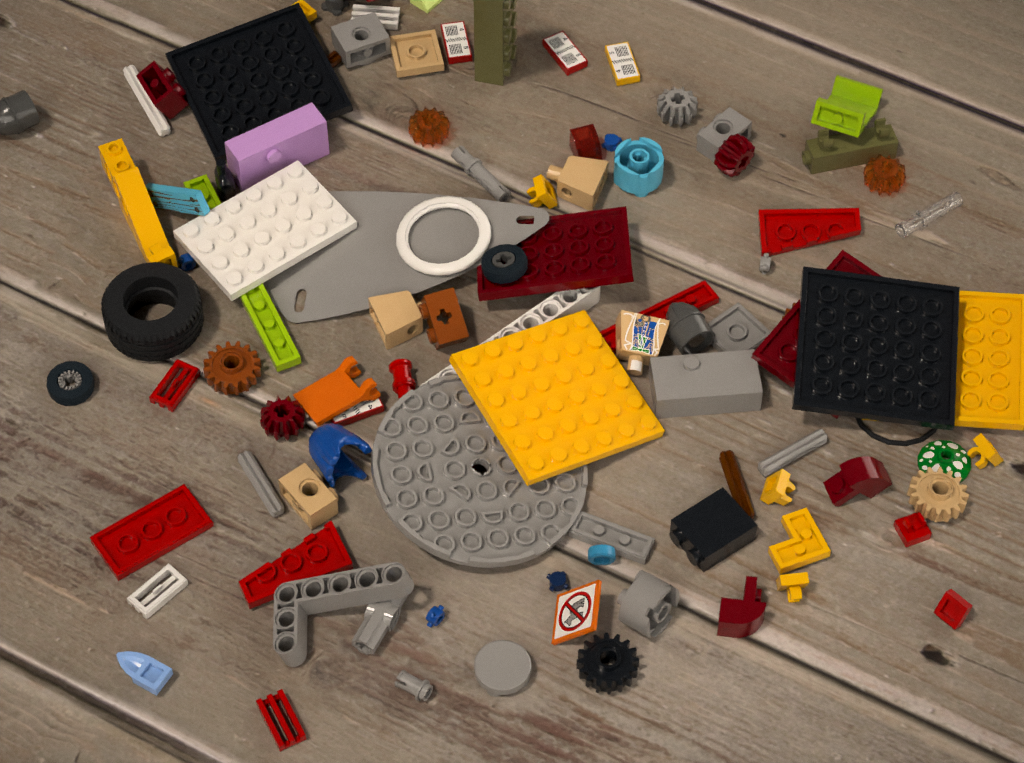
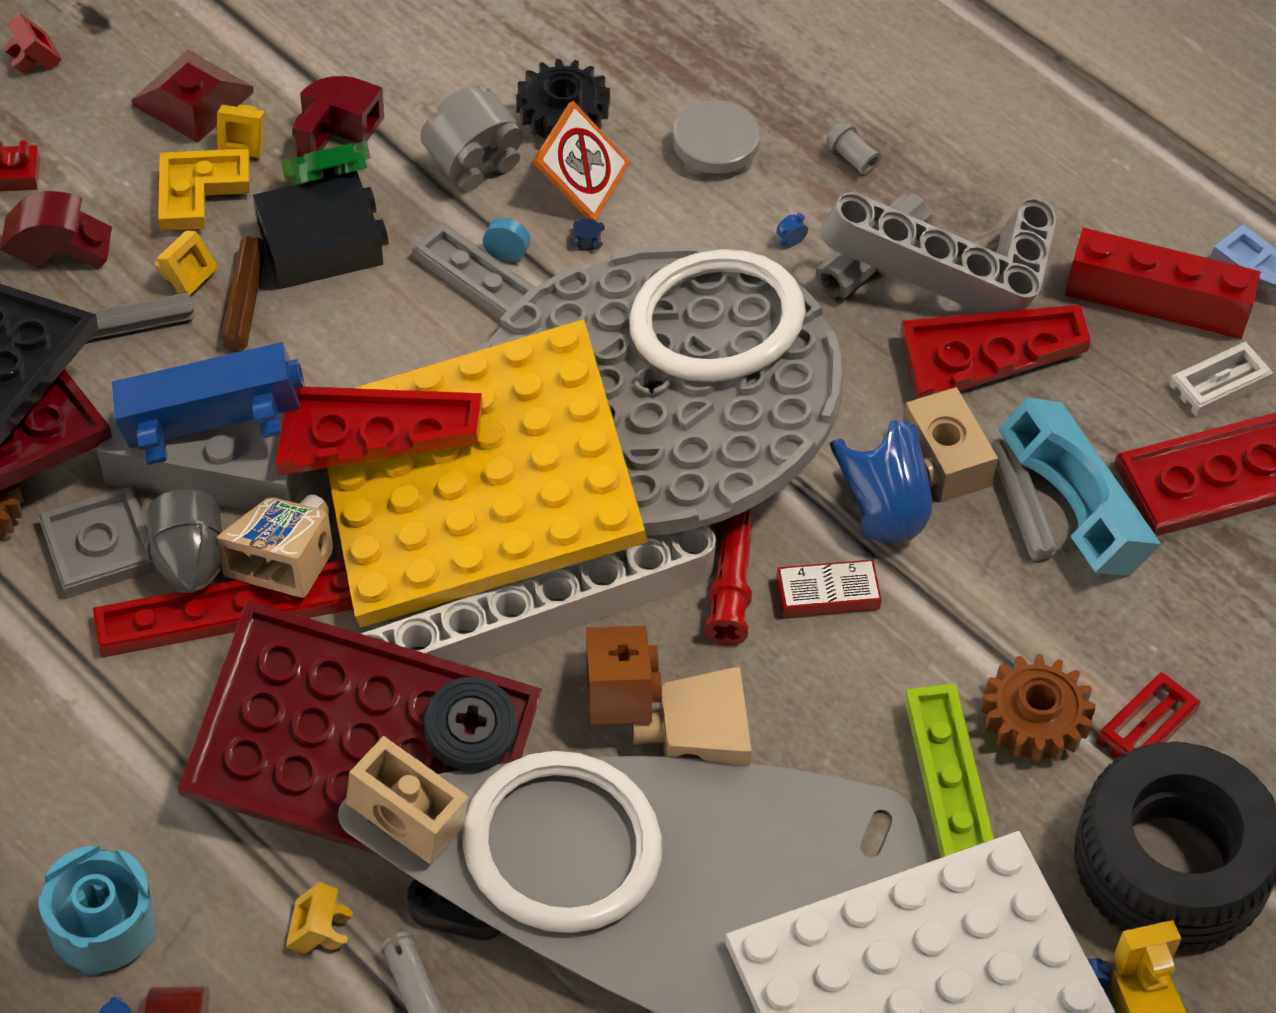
camera: 165 degrees left, 0 degrees up
red tile [256,689,306,751] -> none
dark red gear [260,395,305,441] -> none
orange flag [293,356,381,426] -> none
tan torso [546,156,609,211] -> none
none -> blue brick [112,342,305,465]
none -> dark red slope [131,50,254,143]
none -> red wing [275,386,483,475]
none -> green plate [280,141,371,185]
none -> tan brick [346,736,469,865]
none -> white wedge [629,249,806,382]
none -> medium azure arch [998,397,1161,576]
none -> red brick [1065,227,1261,339]

